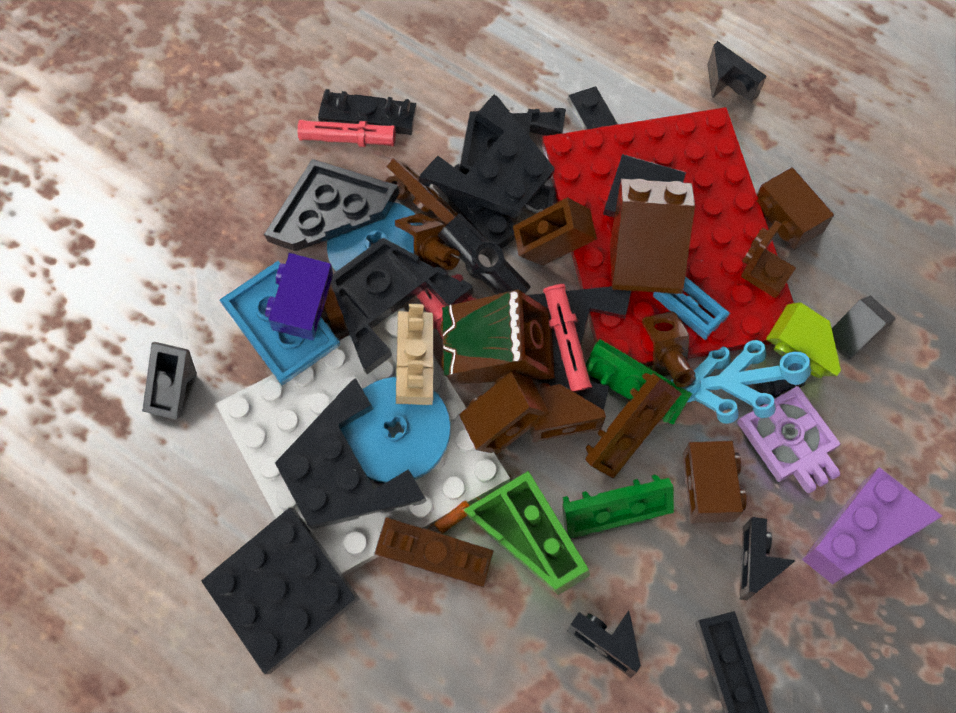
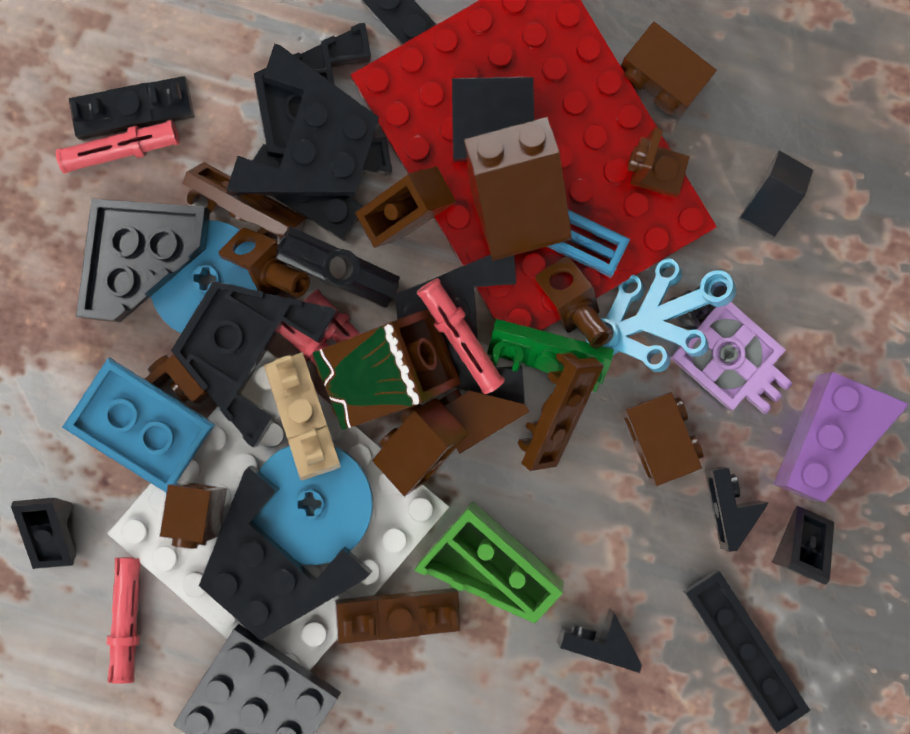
camera: 15 degrees left, 20 degrees up
dark purple brick [265,253,333,341] -> none
orange piece [428,497,480,534] -> none
green plate [562,474,674,539] -> none
lime slope [766,302,841,379] -> none
none -> coral pin [106,557,141,684]
none -> reddish brown brick [159,482,227,549]
none -> black slope [772,506,834,585]

